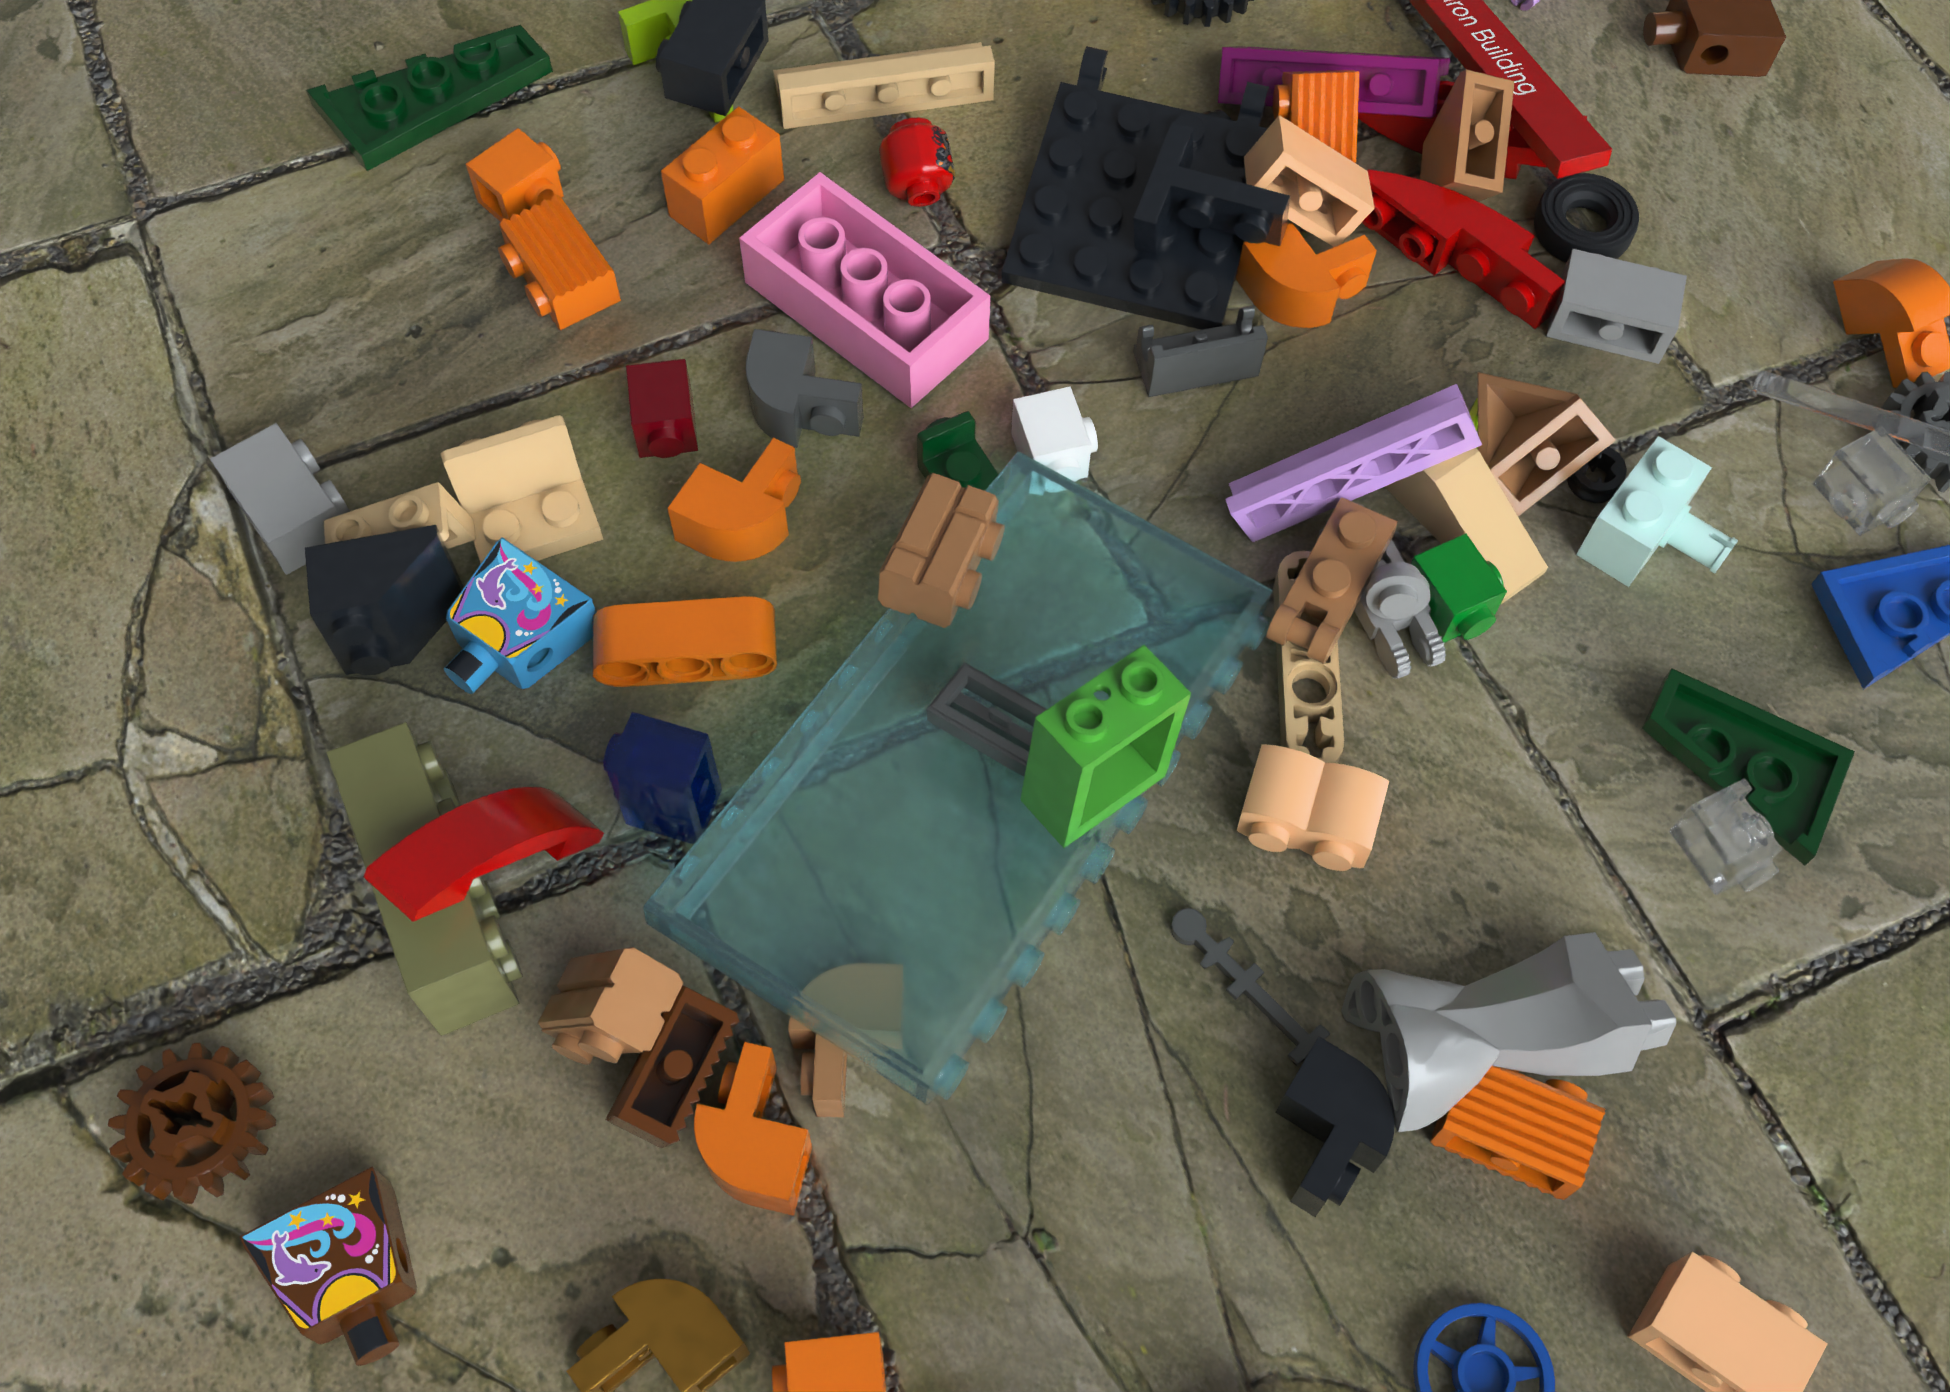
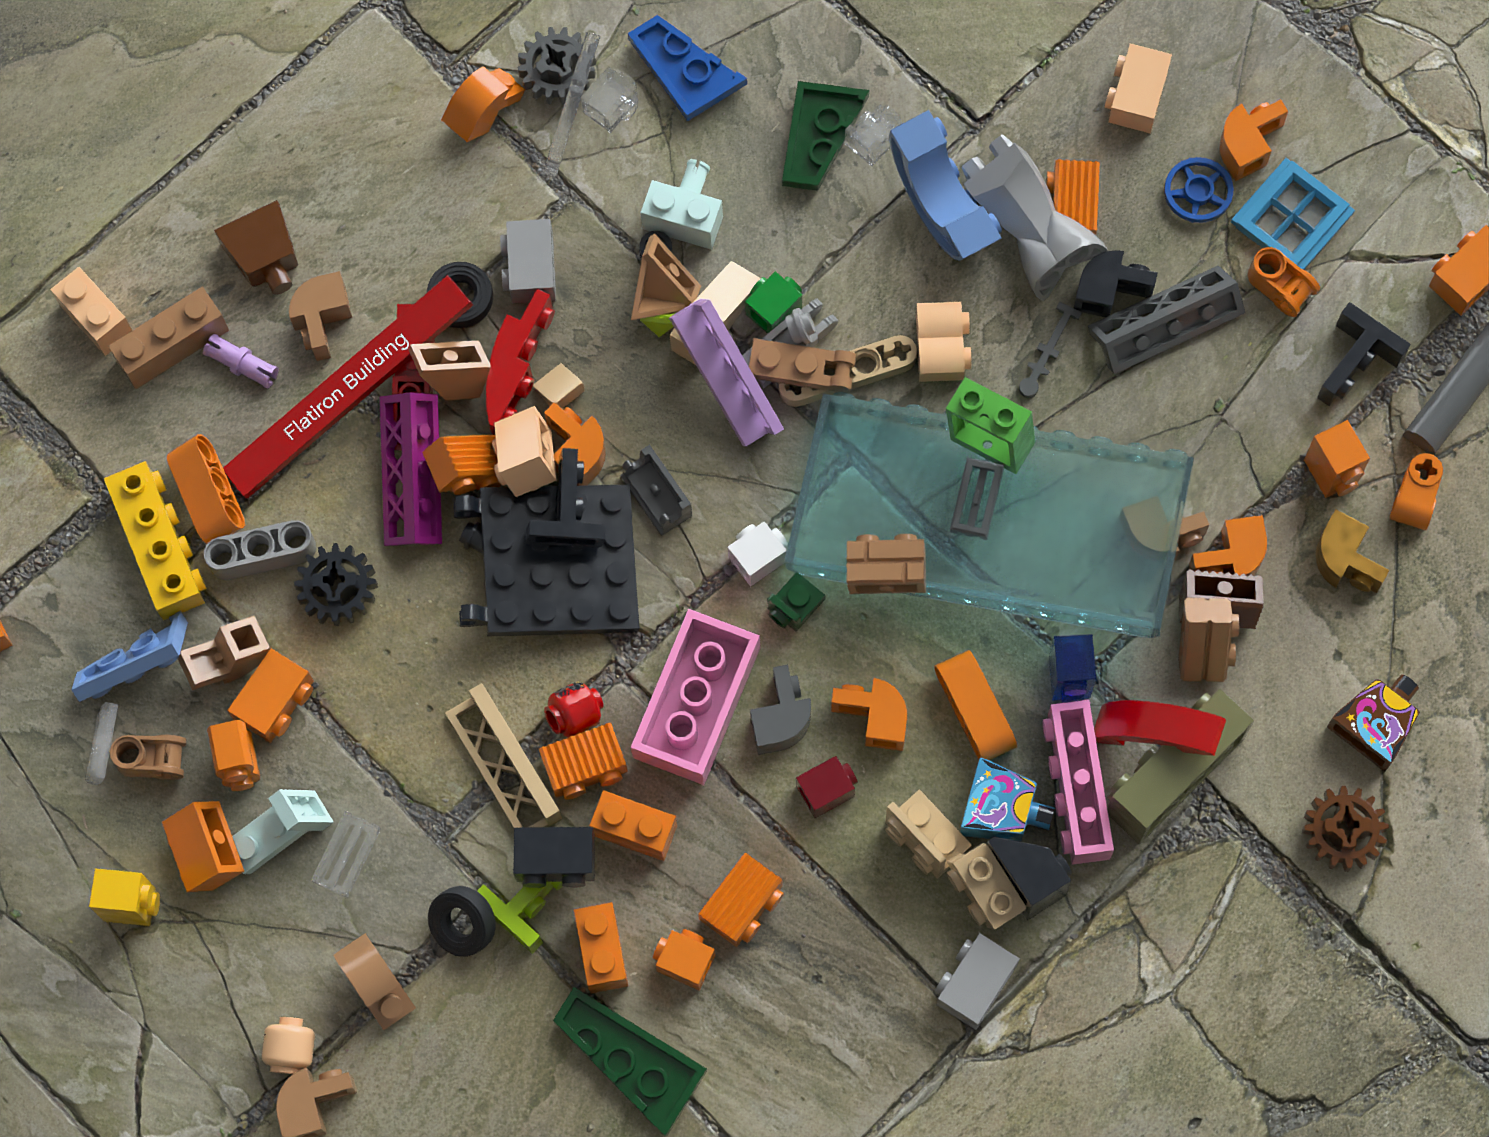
camera: 105 degrees left, 10 degrees up
none -> medium nougat brick [289,271,352,361]
none -> tan slope [533,363,585,409]
none -> orange brick [539,723,628,800]
none -> orange brick [574,902,629,994]
none -> medium blue brick [889,110,1002,261]
none -> bright pink brick [1042,700,1114,865]
none -> dark grey fence [1088,265,1245,374]

